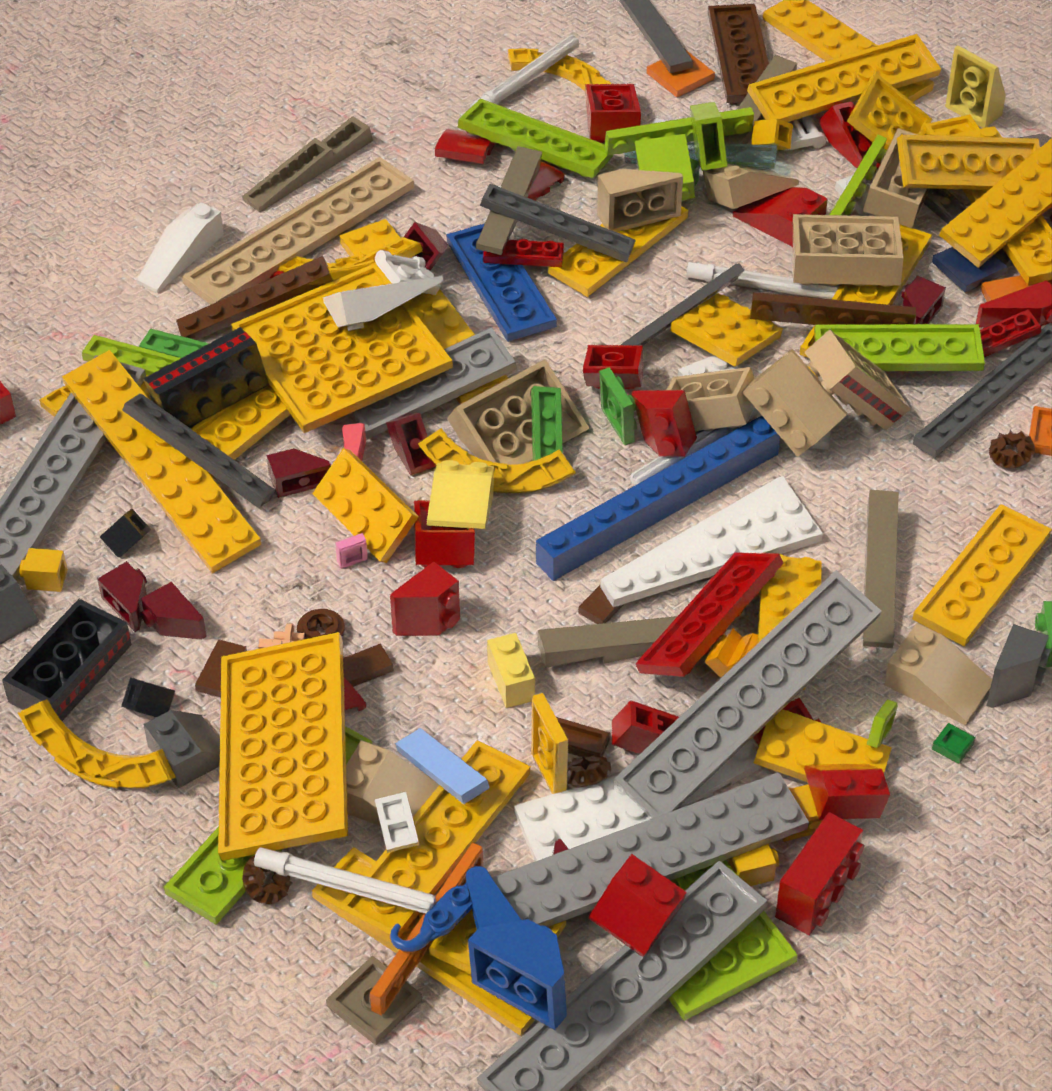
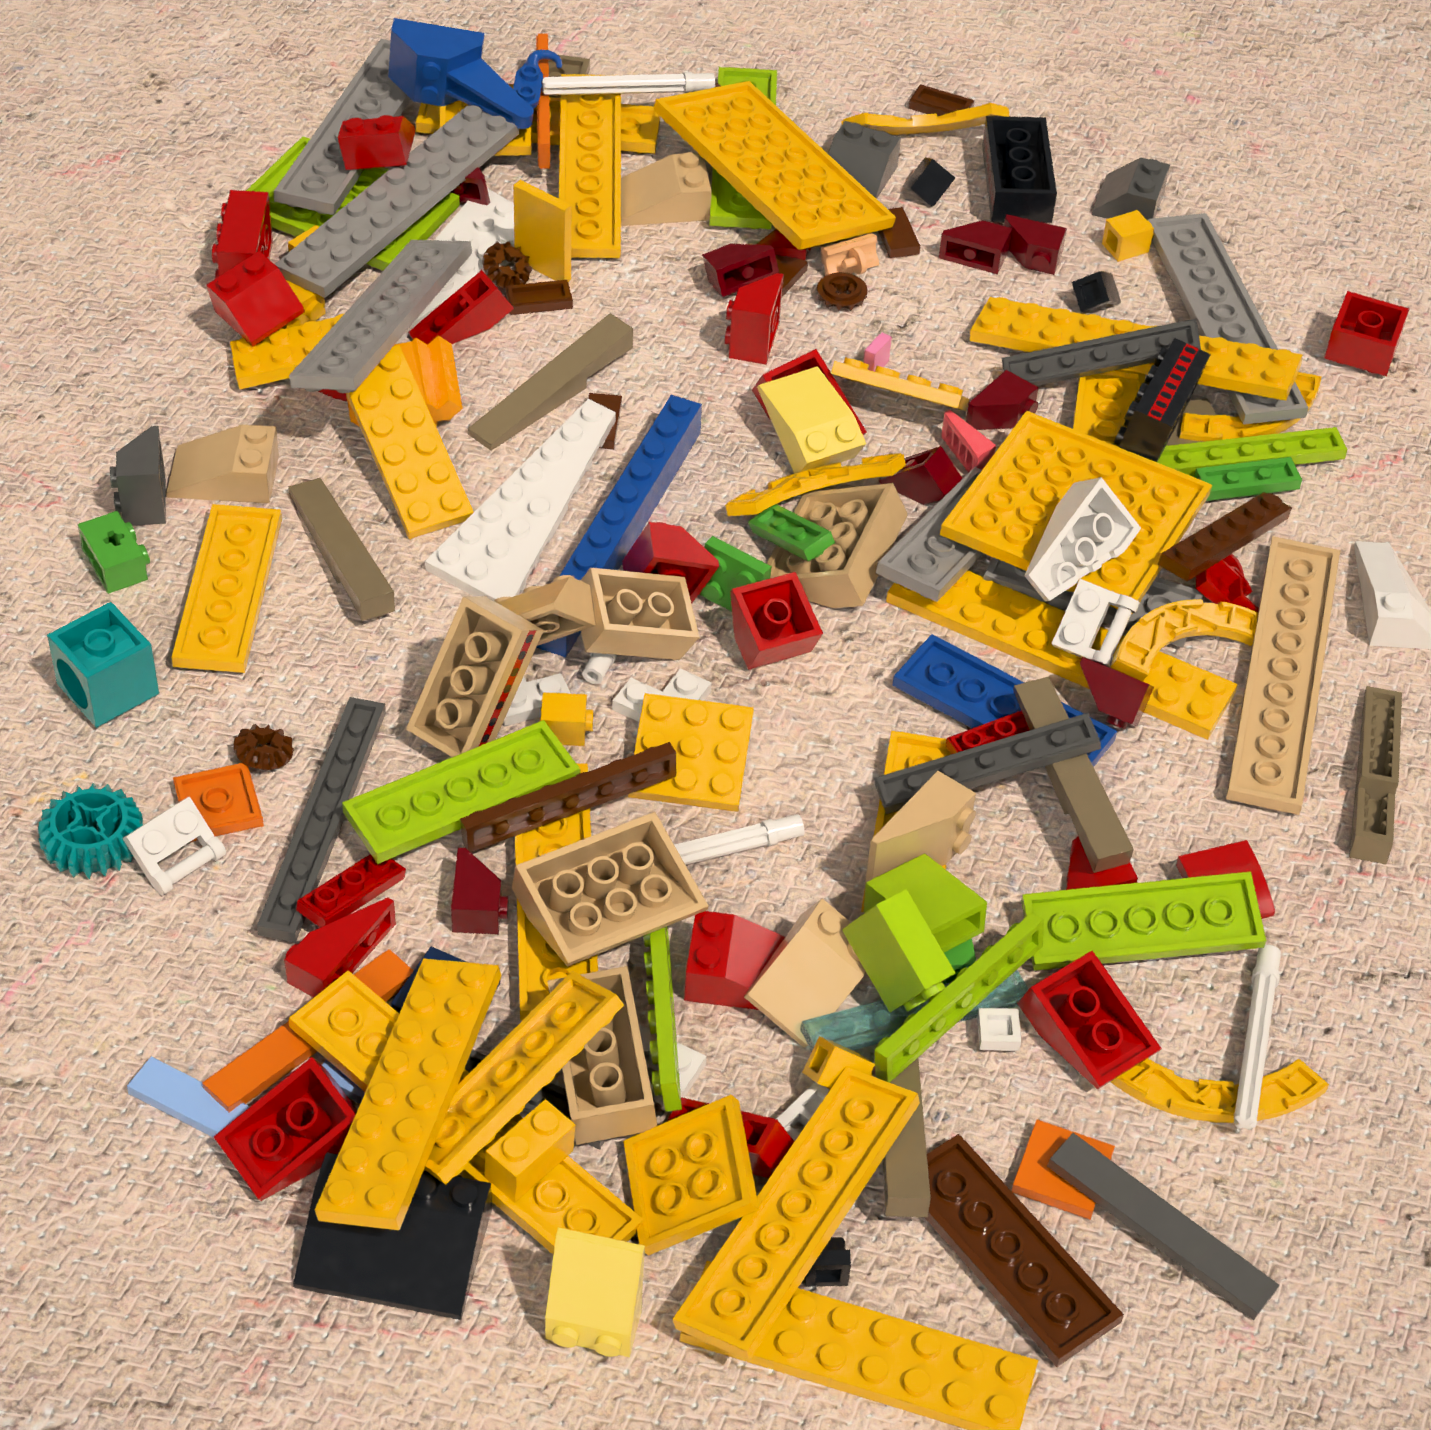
camera: 145 degrees right, 0 degrees up
white slope [375,792,419,853] -> none
light blue tile [395,728,490,804] -> none
light yellow brick [487,633,535,708] -> none
dark grey tile [621,263,745,346] -> none
red plate [635,552,784,677] -> none
lime tile [867,699,898,748] -> none
green tile [932,723,976,764] -> none
none -> dark red slope [702,243,779,297]
none -> reddish brown tile [909,84,975,117]

